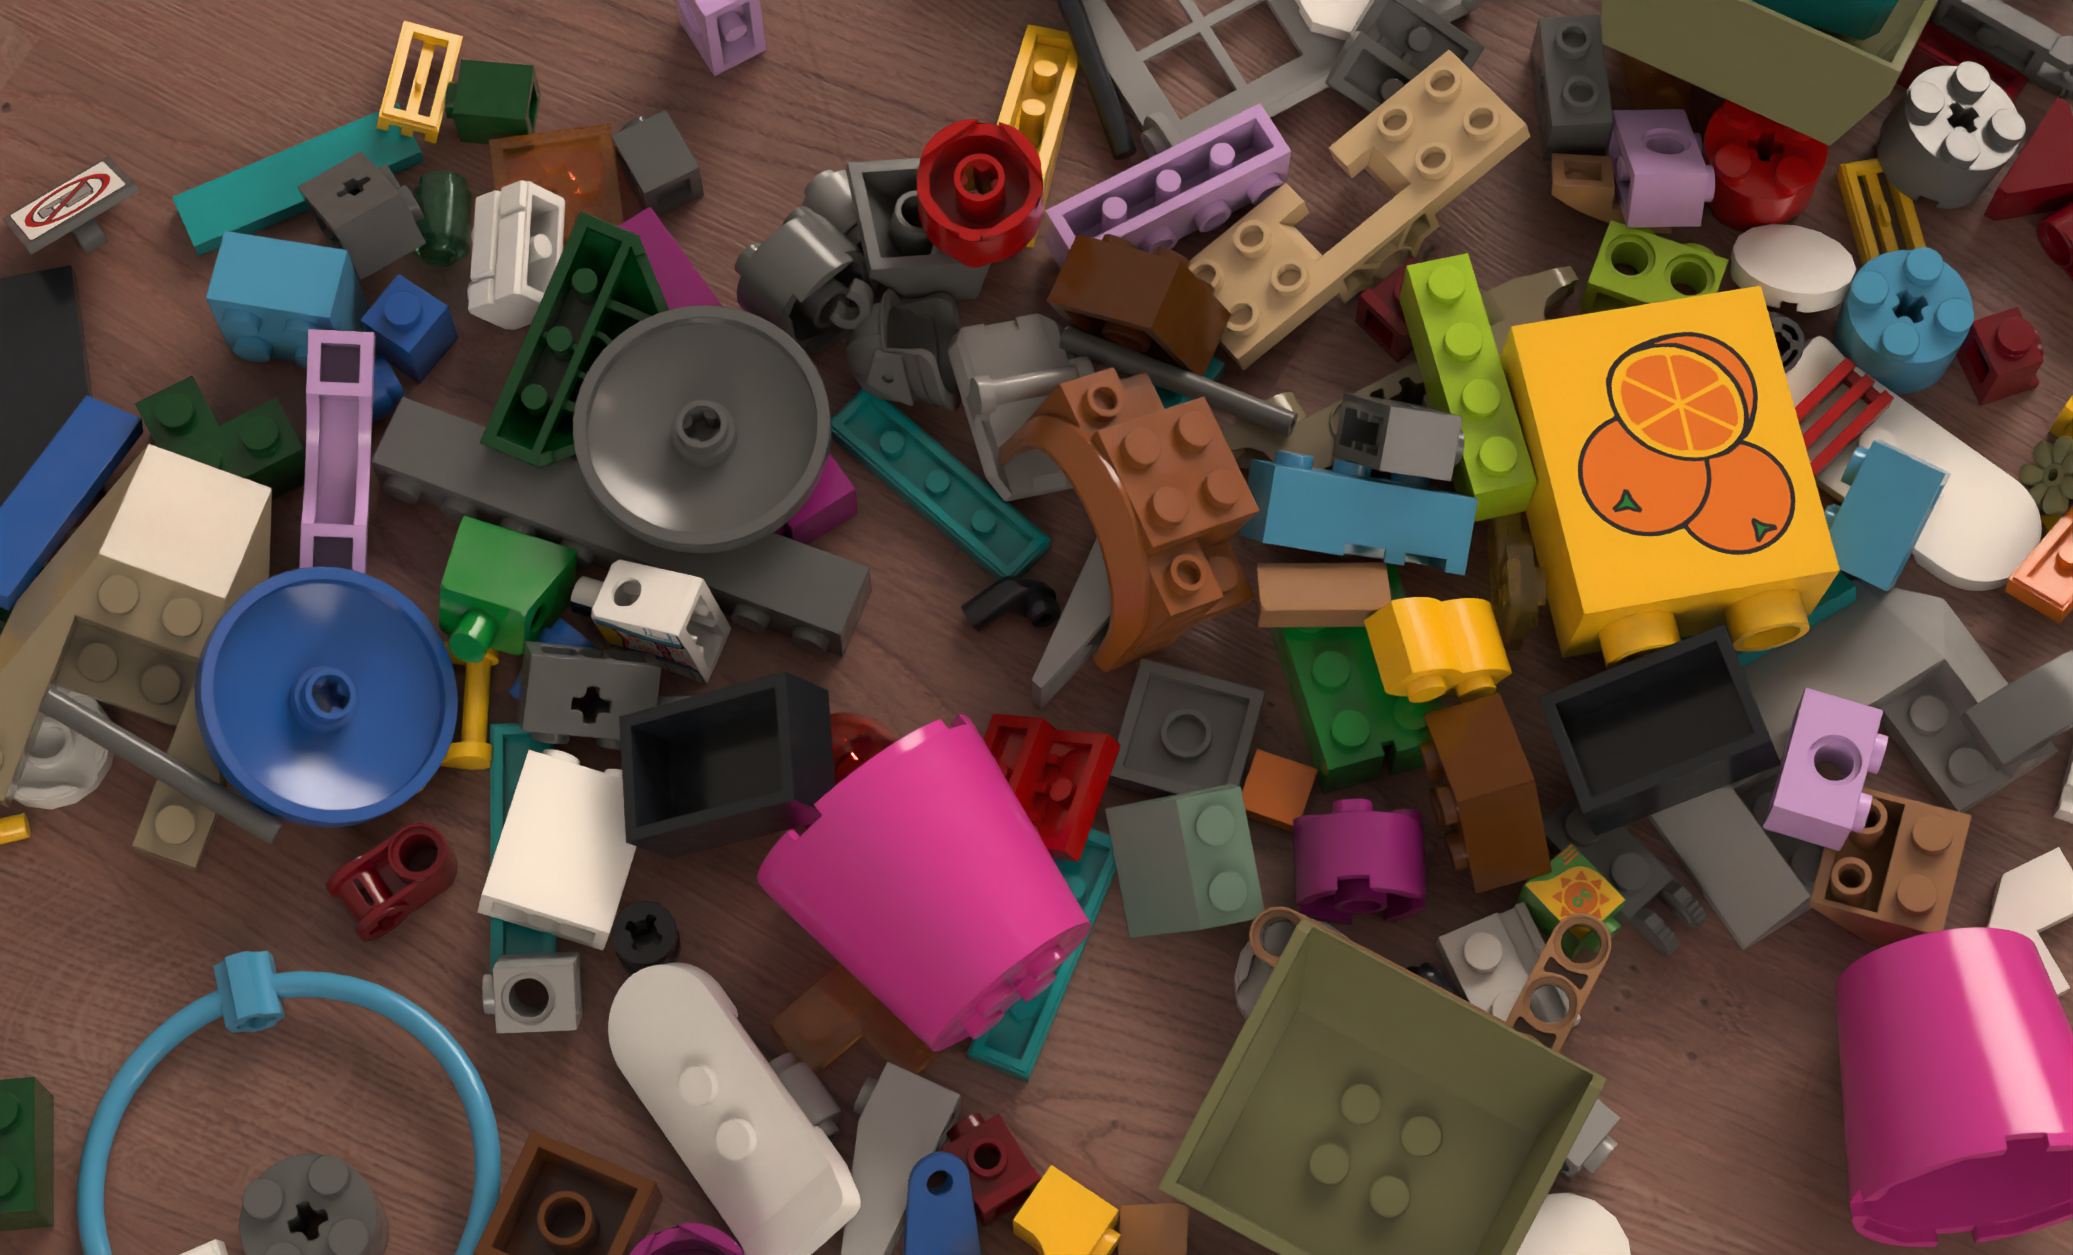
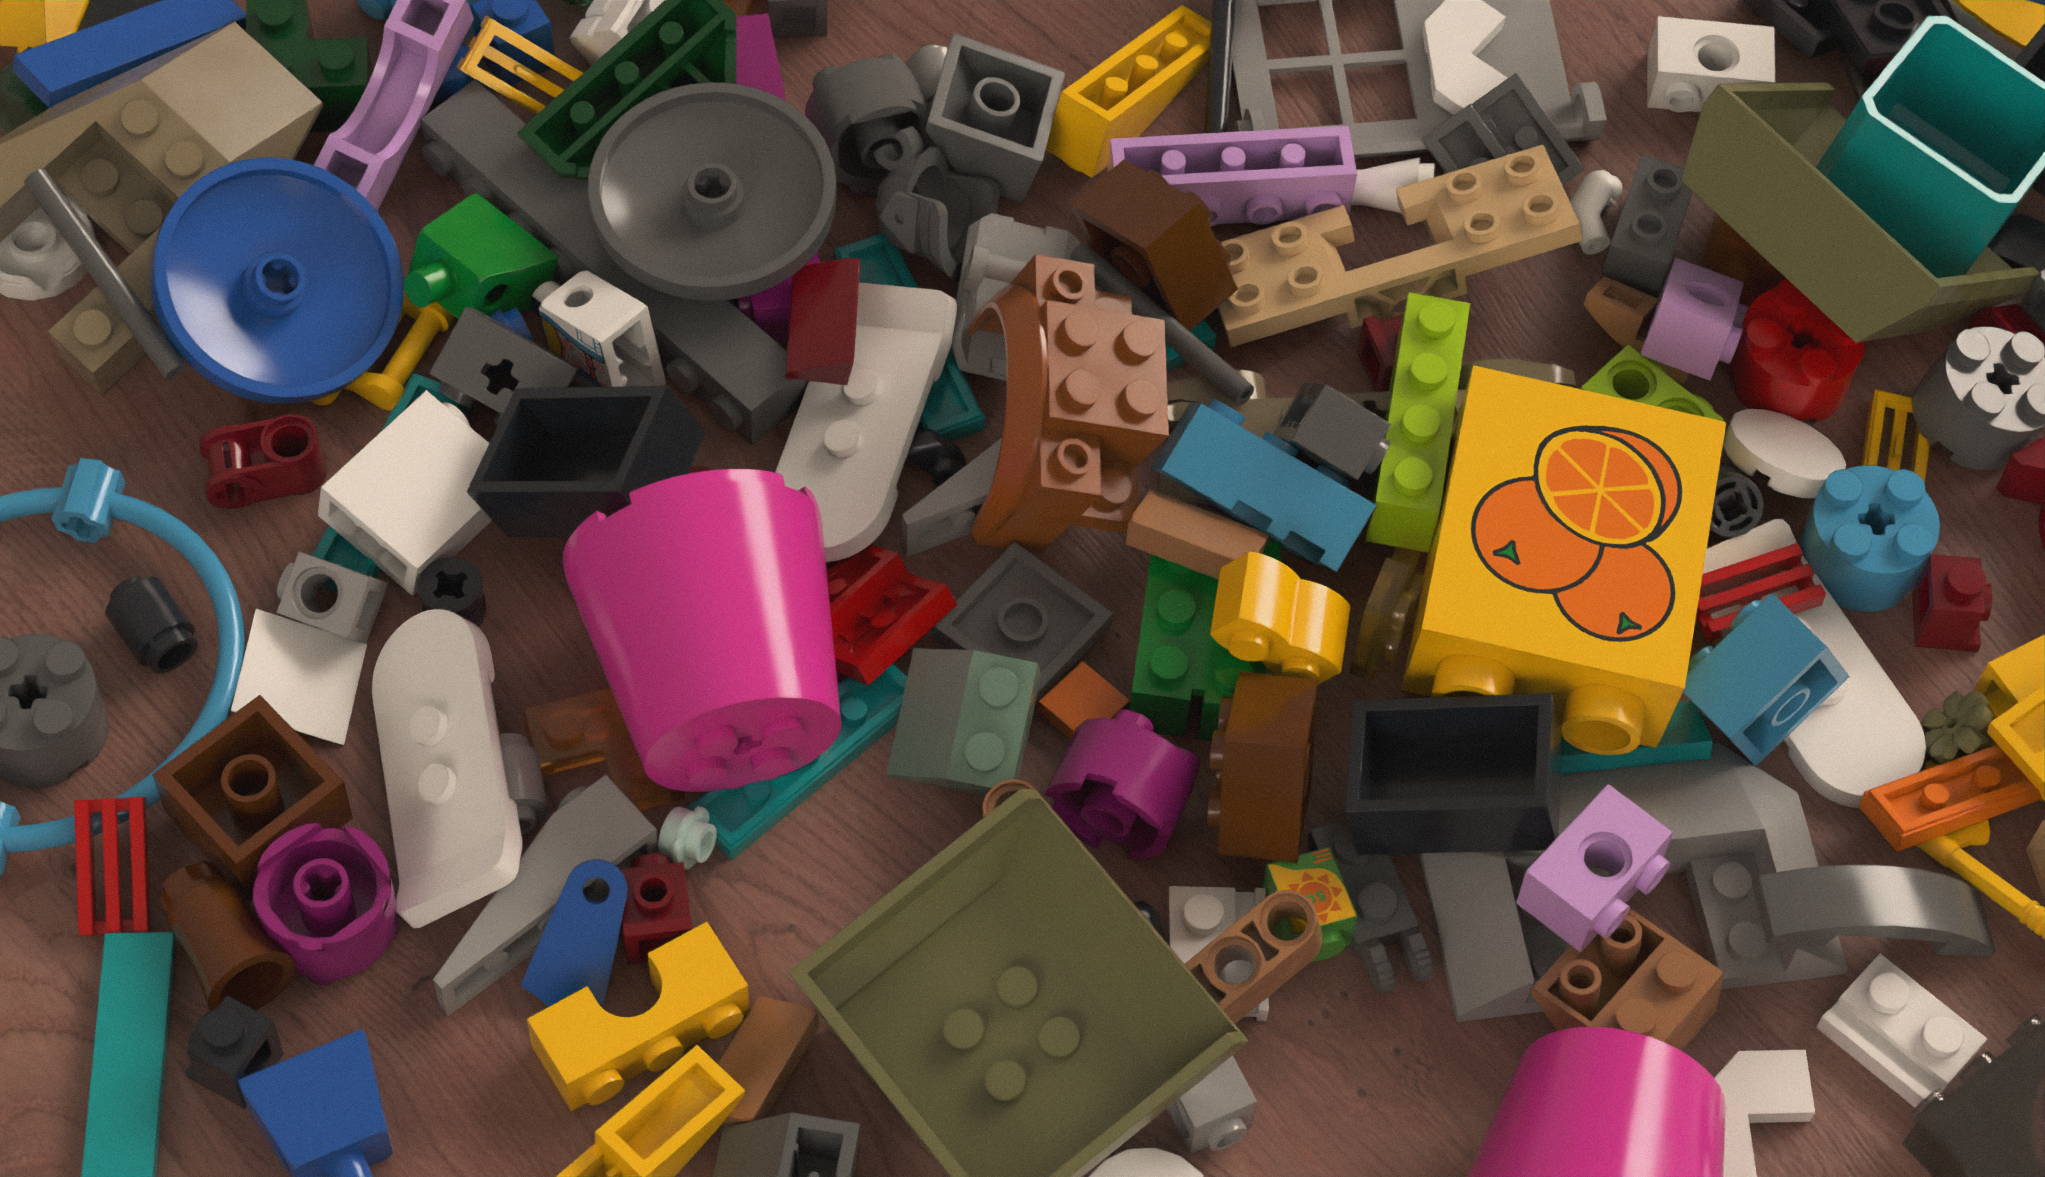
camera: 20 degrees right, 10 degrees down
red brick [916,119,1043,268] -> none
none -> black brick [105,576,198,674]
none -> white sticker [231,609,367,746]
none -> yellow tile [456,16,583,115]
none -> light aqua plate [658,806,717,870]
none -> white piece [775,282,957,562]
none -> dark red slope [785,258,860,386]
none -> white cone [1351,157,1435,213]
none -> white arm [1570,170,1623,254]

